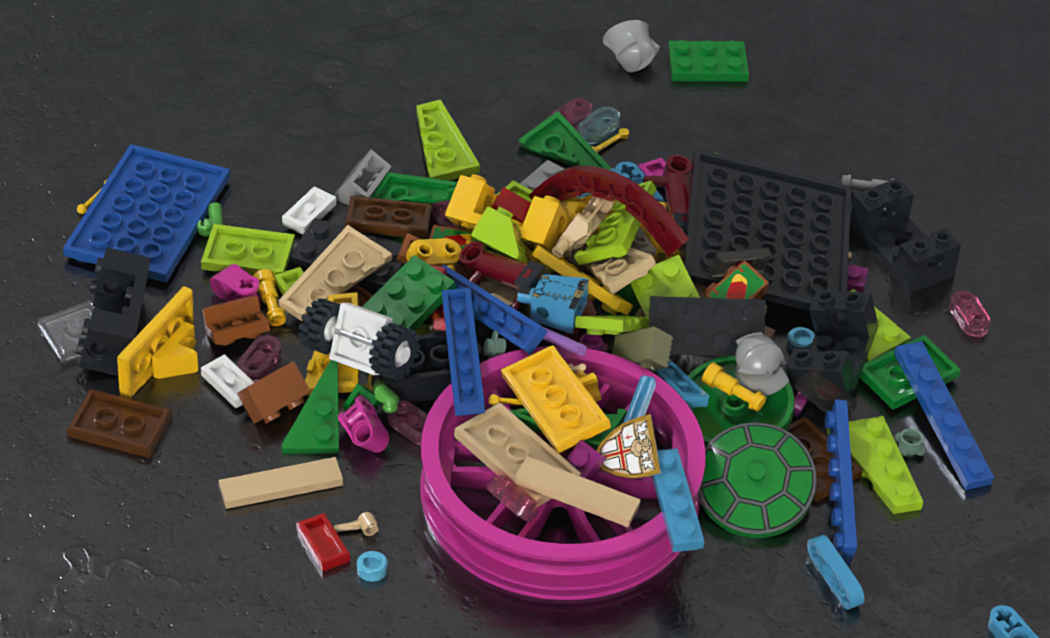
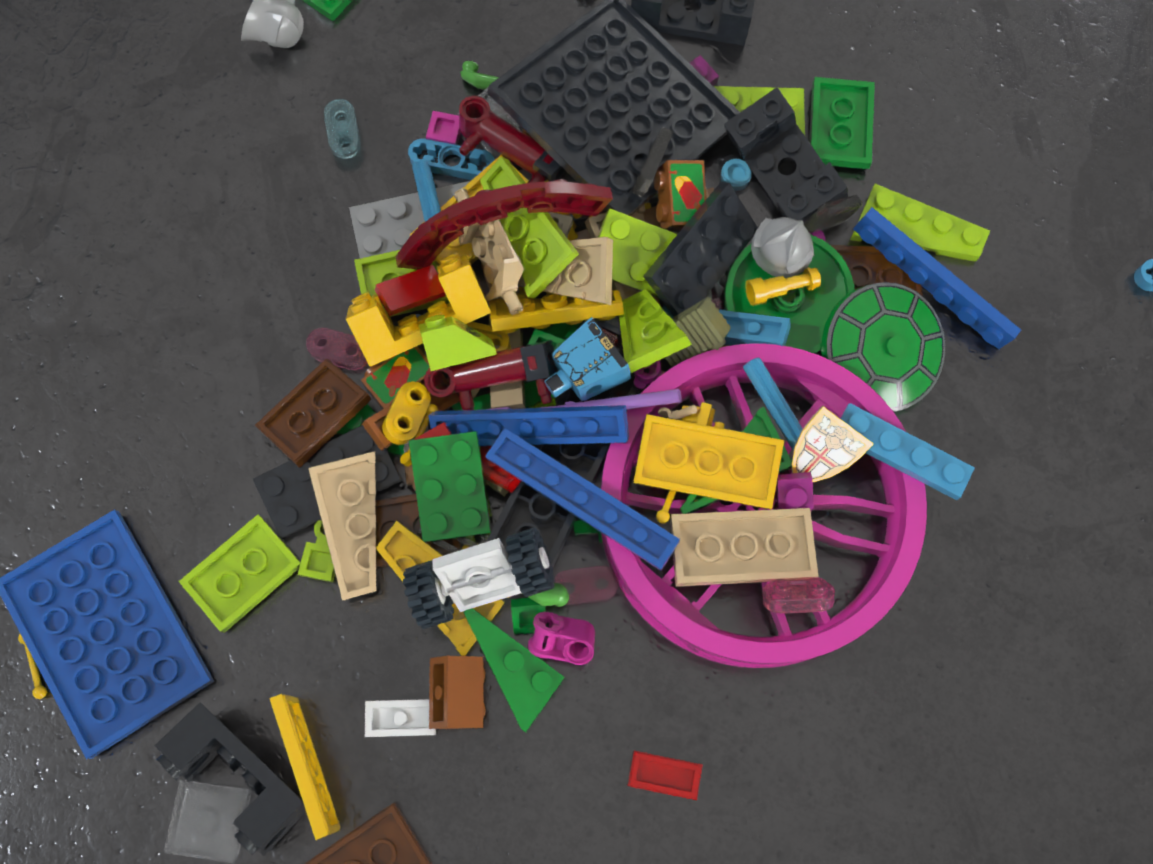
camera: 50 degrees left, 30 degrees up
yellow slope [152,321,198,379] -> none
bright green arm [197,203,223,237] -> none
dark orange bracket [202,295,270,345] -> none
dark pink piece [210,264,261,307] -> none
tan tile [219,457,343,509] -> none
clear pink plate [238,335,281,382] -> none
yellow piece [253,269,286,327] -> none
white plate [282,187,336,235] -> none
light grey brick [333,150,391,205] -> none
tan hand [334,512,379,536] -> none
medium azure tile [357,551,388,582] -> none
green wing [370,172,458,204] -> none
lime wing [416,100,480,181] -> none
sand green plate [483,331,506,359] -> none
tan tile [514,456,641,527] -> none
green wing [518,111,612,170] -> none
clear pink plate [548,98,592,129] -> none
yellow hinge [592,128,629,153] -> none
dark azure beam [807,535,864,610] -> none
blue plate [894,341,994,491] -> none
sand green plate [895,428,926,456] -> none
clear pink plate [949,291,991,337] -> none

